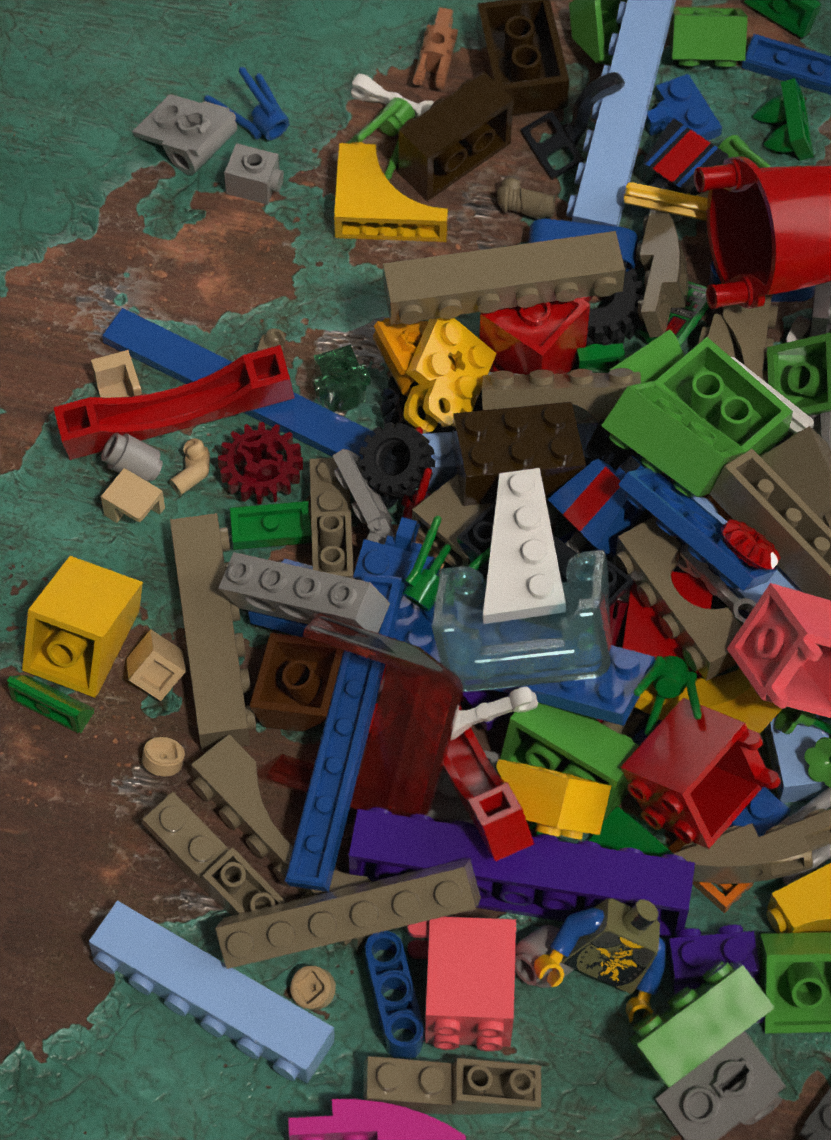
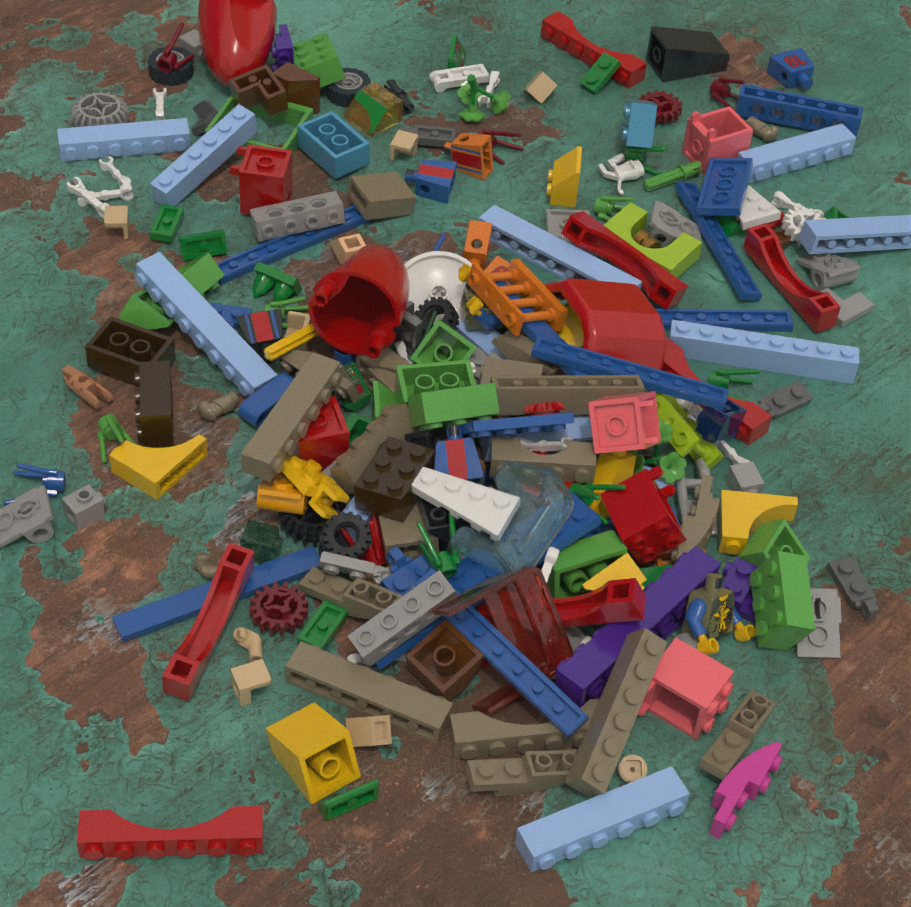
camera: 60 degrees left, 15 degrees down
tan panel [91,350,142,398] -> none
light grey brick [101,433,163,481] -> none
tan tile [142,737,185,776] -> none
white piece [351,74,434,118] -> none
blue beam [365,931,423,1060] -> none
black piece [521,72,625,180] -> none

